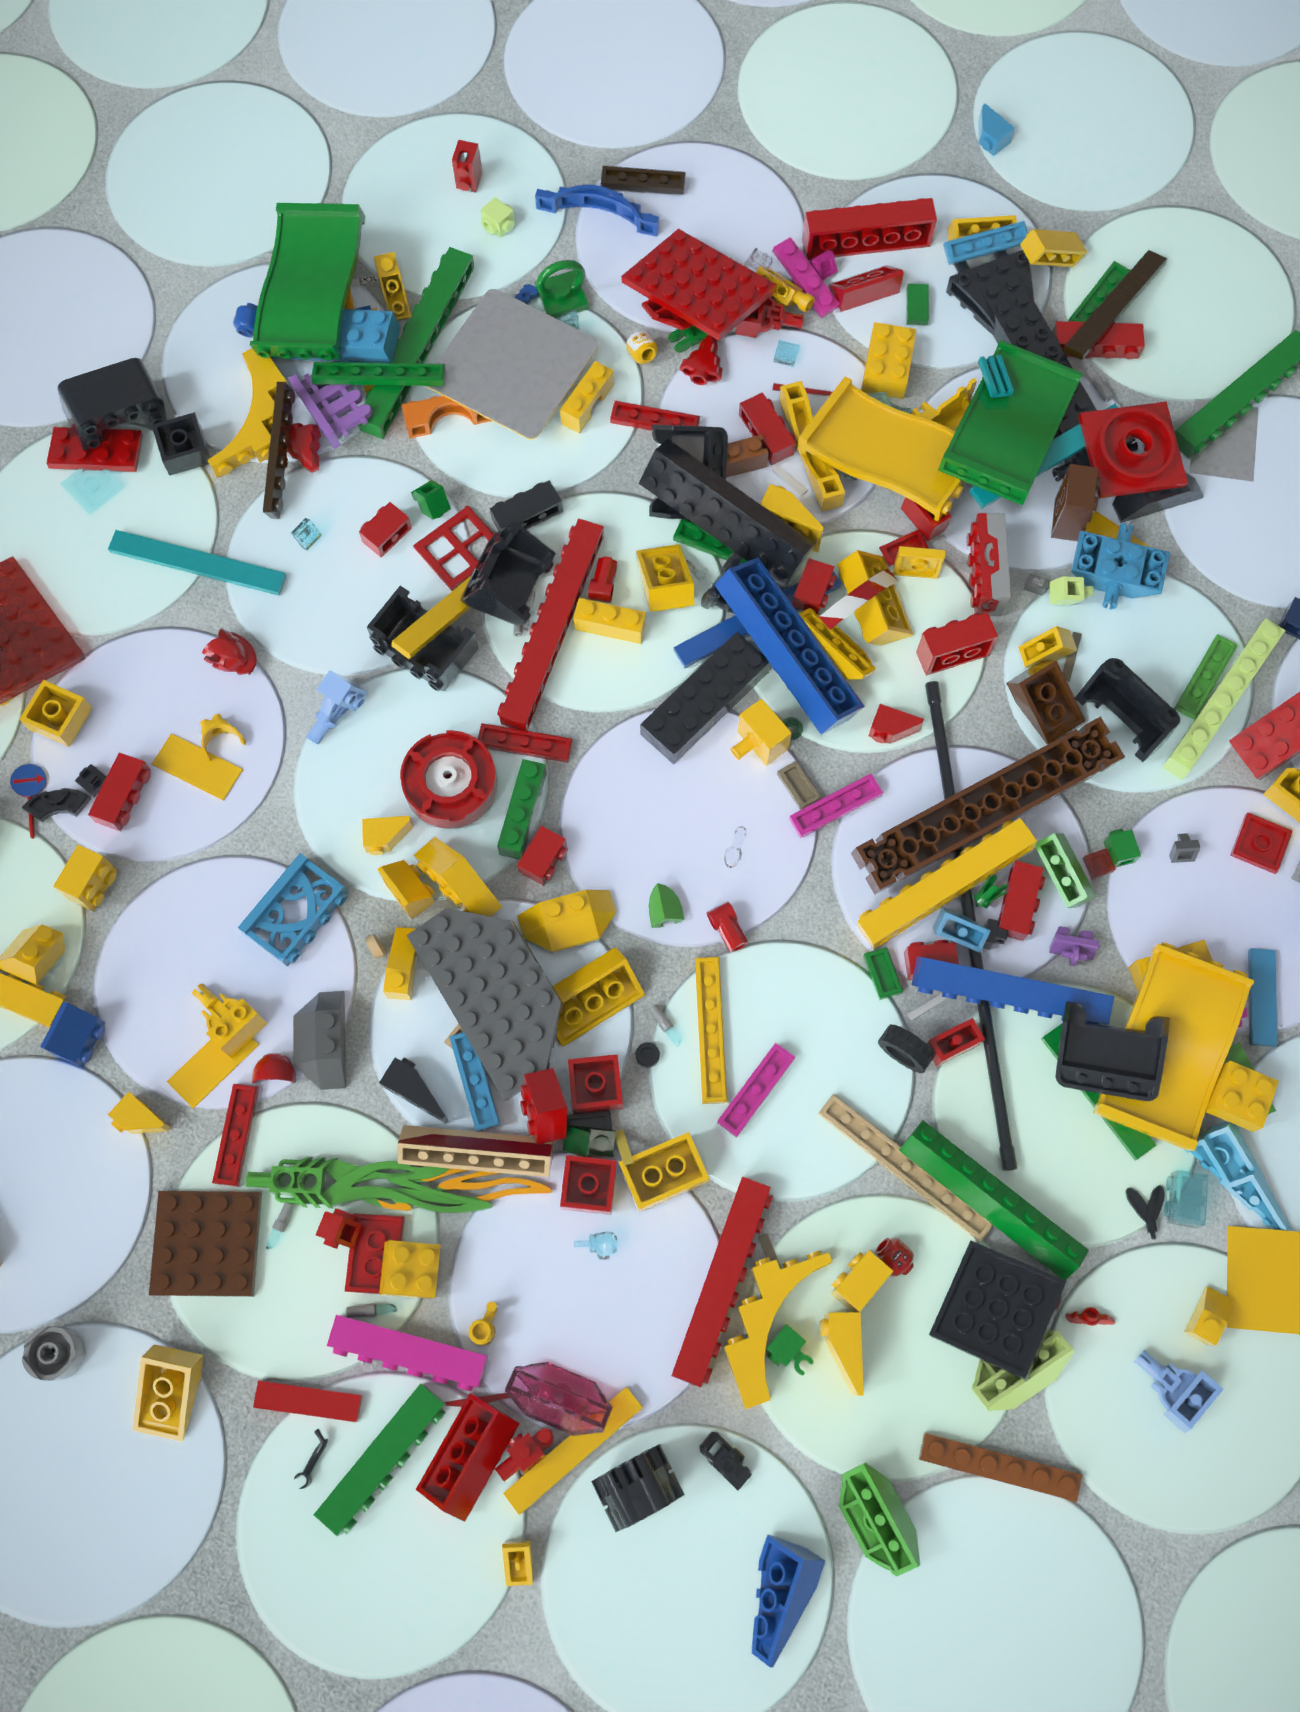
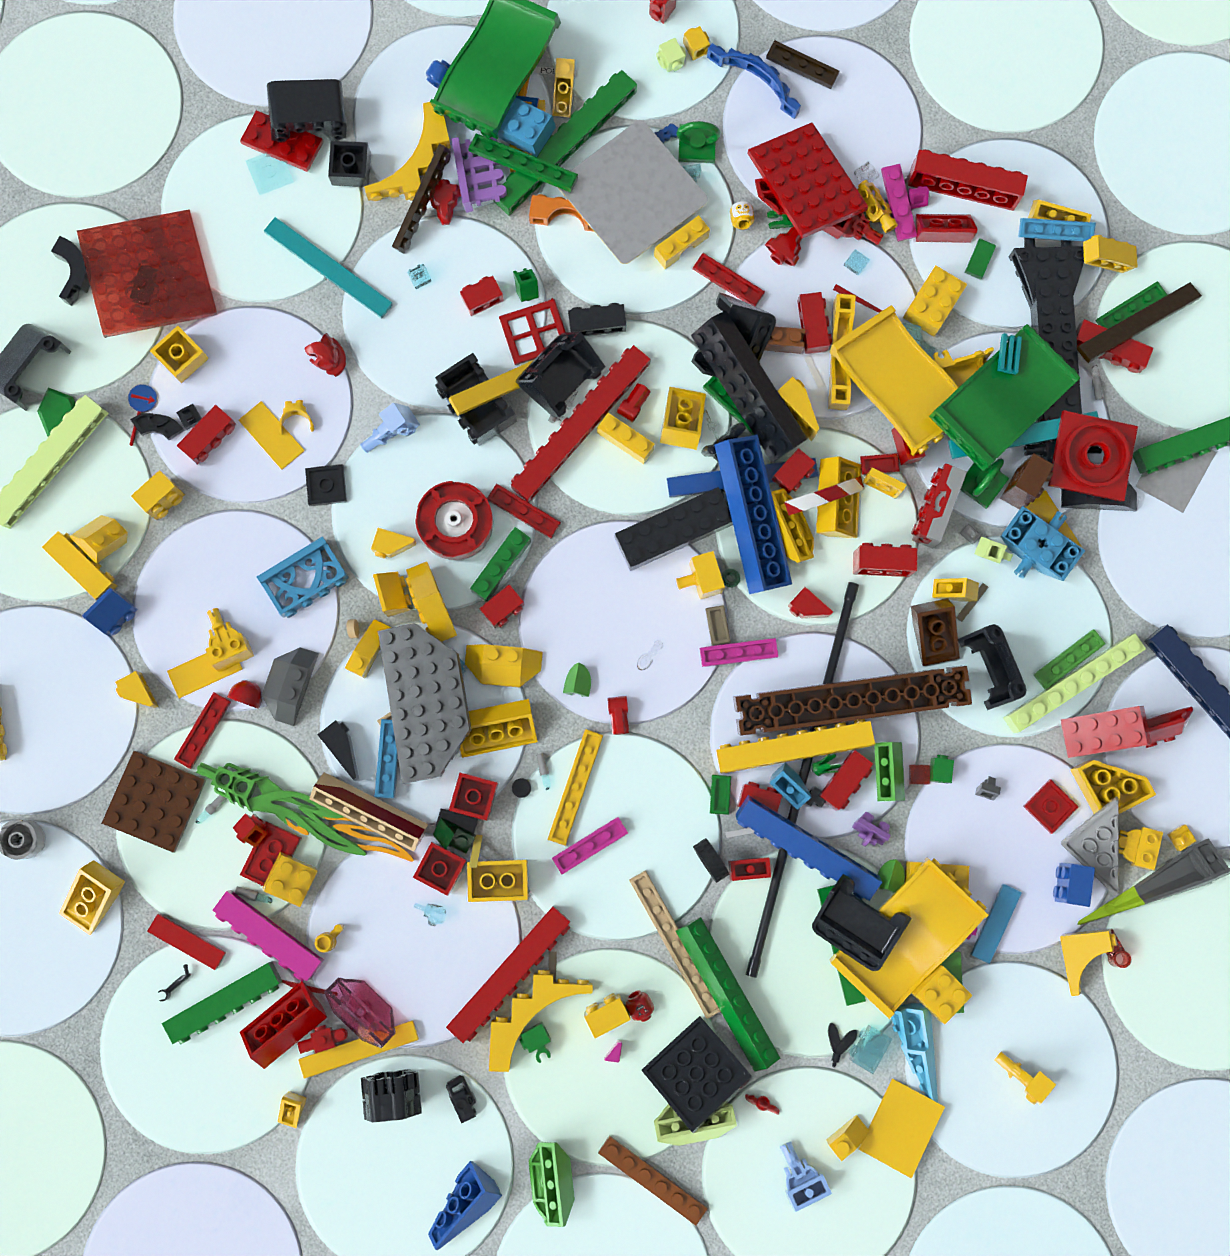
camera: 15 degrees right, 10 degrees up
red brick [520,1068,567,1145] -> none
yellow slope [819,1312,864,1396] -> none
dark azure slope [978,103,1015,156] -> none
none -> black tile [305,464,347,506]
none -> dark pink slope [604,1039,622,1063]
none -> yellow brick [683,26,710,61]
none -> bright green brick [877,859,905,893]
none -> green tile [960,458,1009,509]

